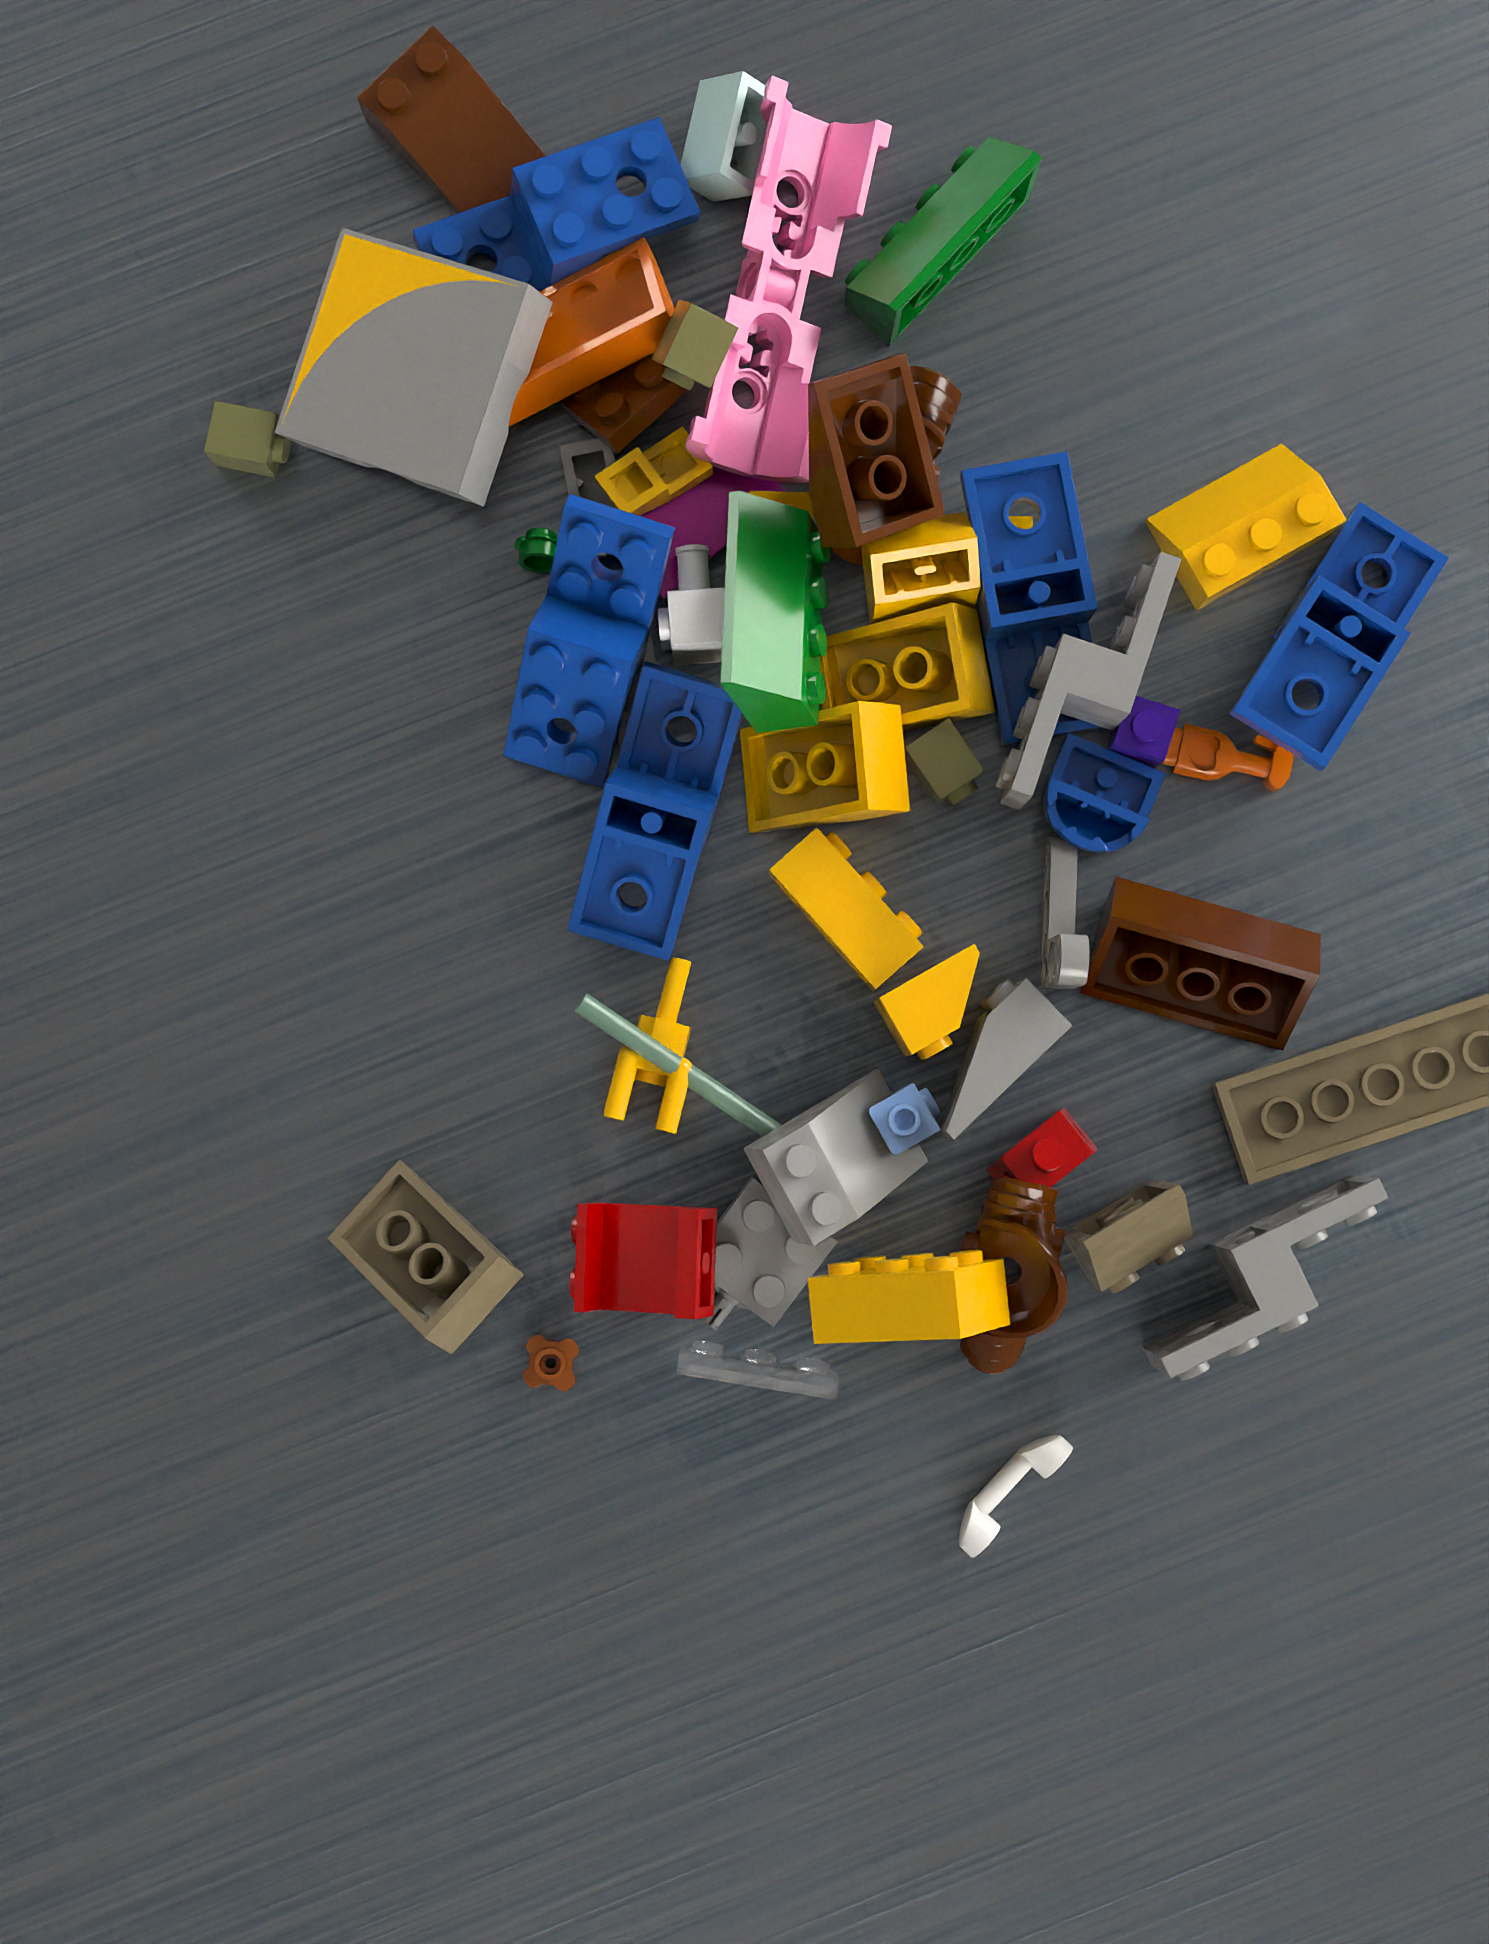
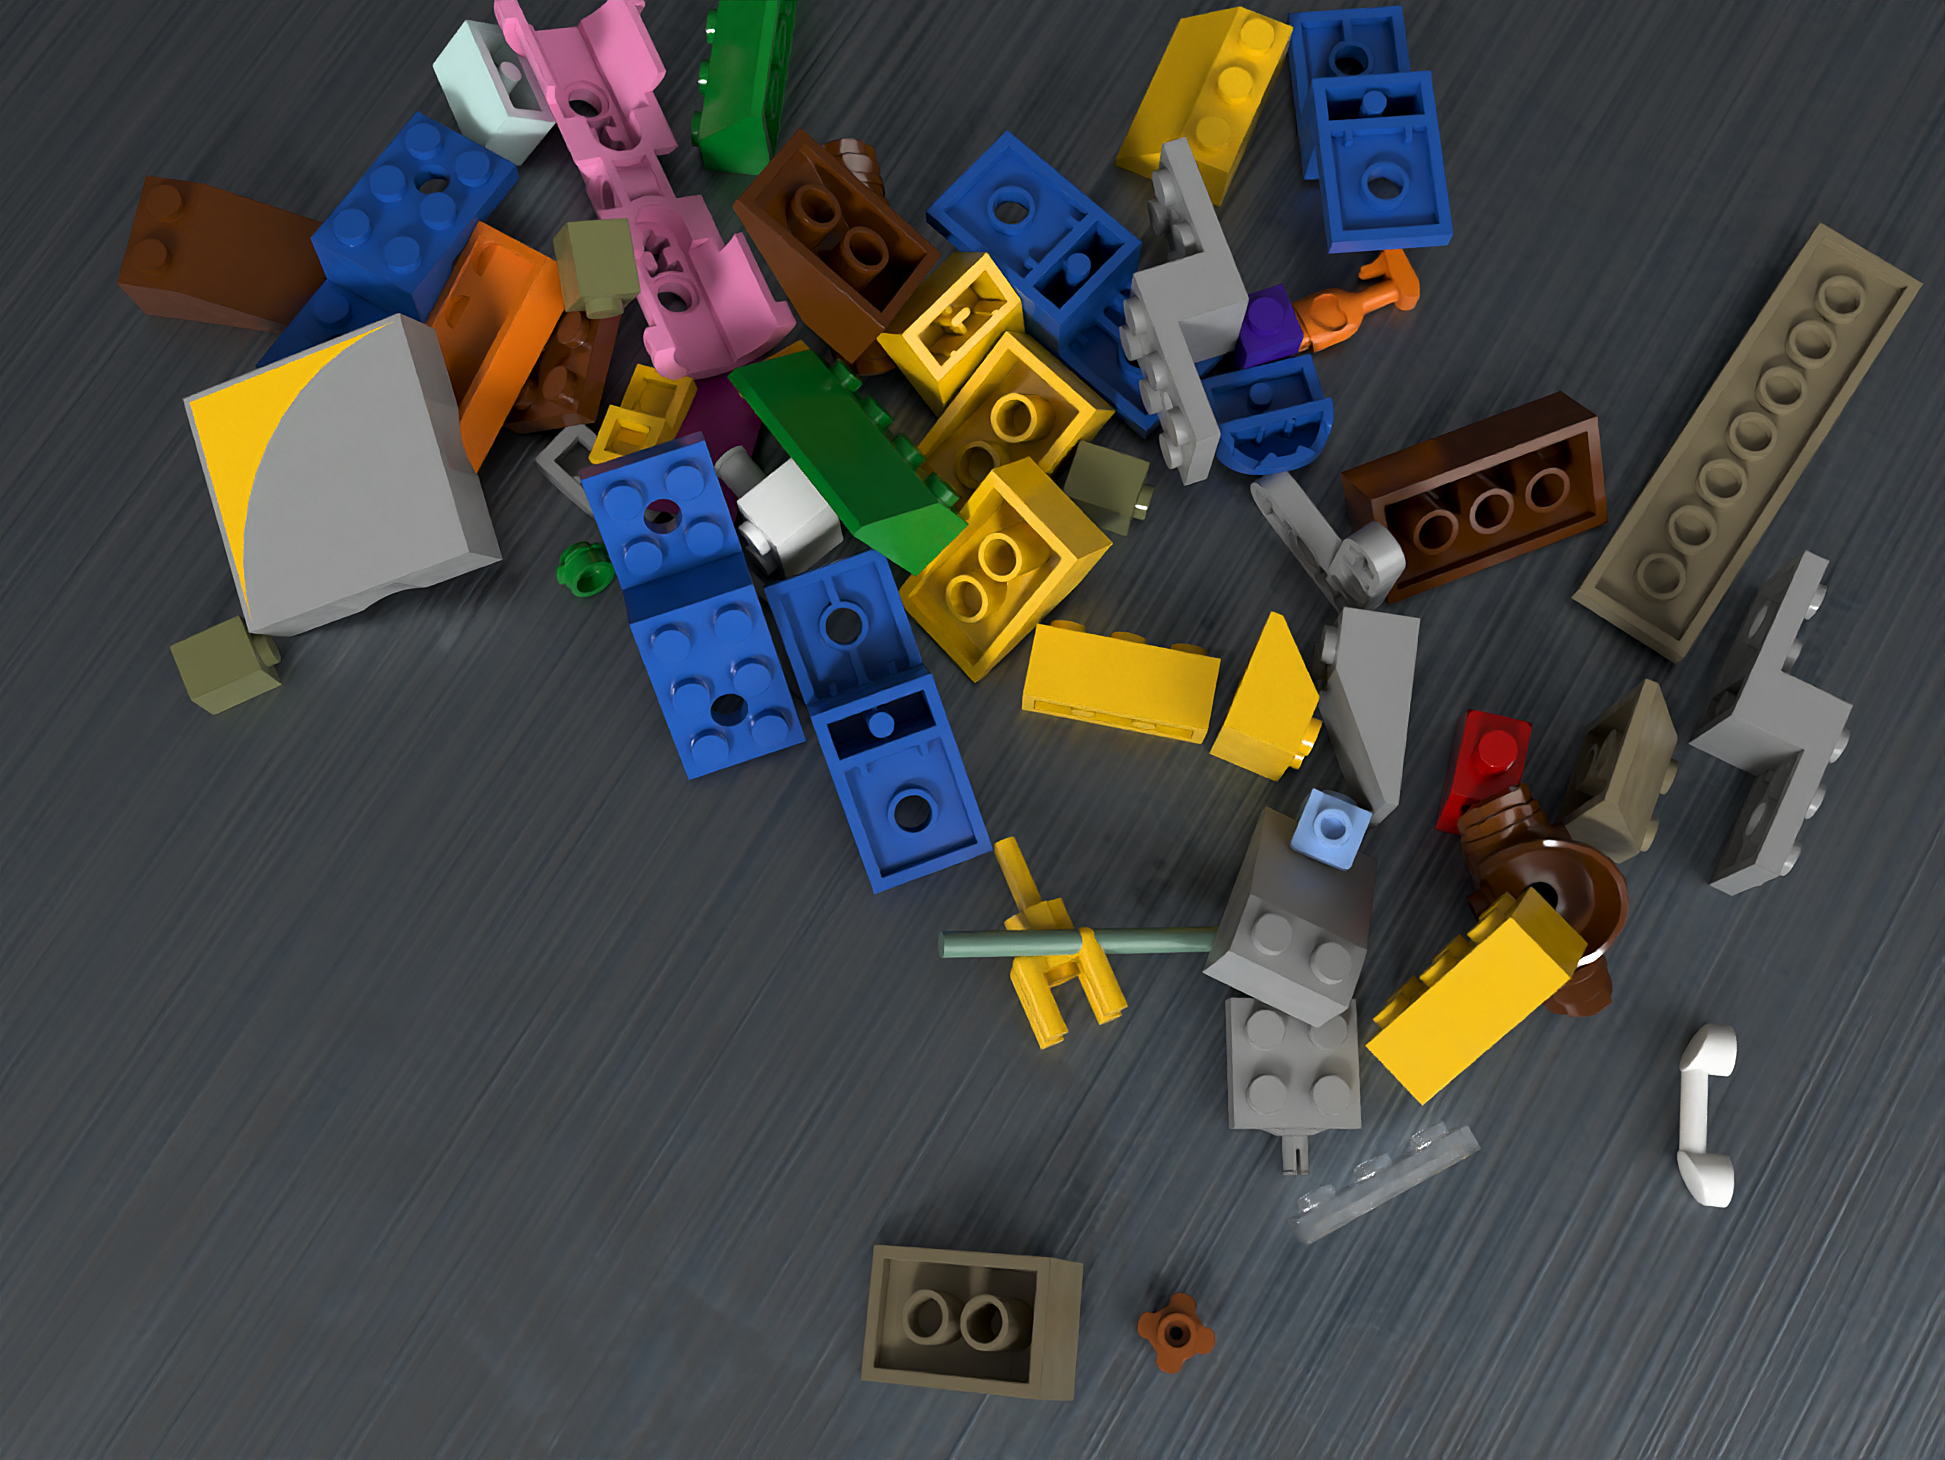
camera: 35 degrees left, 10 degrees down
red panel [569,1202,717,1319] -> none

